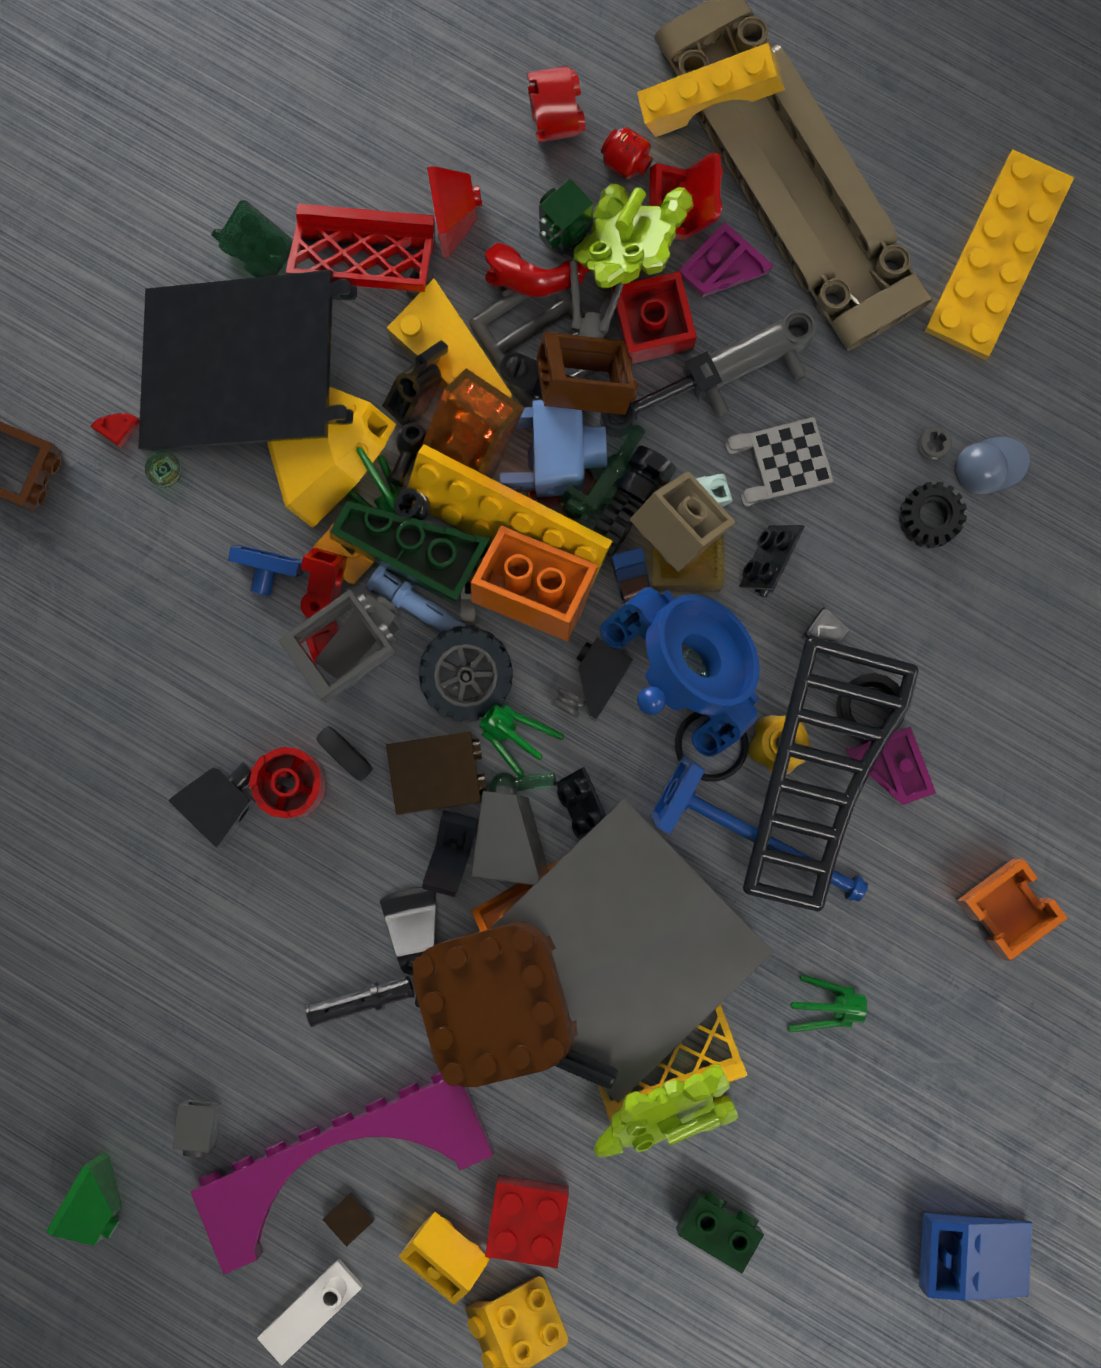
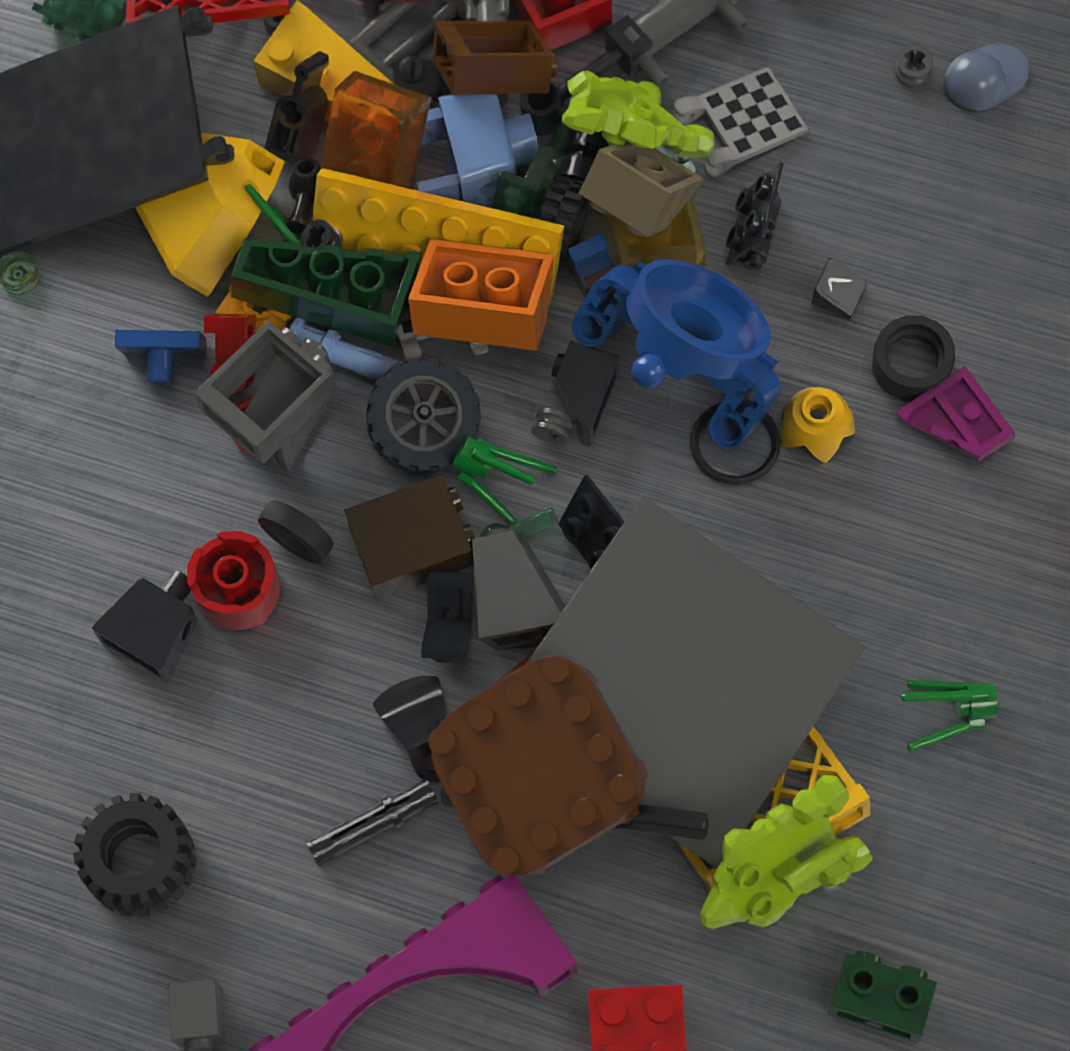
camera: 10 degrees left, 15 degrees down
blue tile [650,755,868,902] -> none
black bar [743,637,919,912] -> none
black tyre [899,481,967,548] -> none
none -> black tyre [73,793,196,917]
none -> lime shield [562,71,714,158]

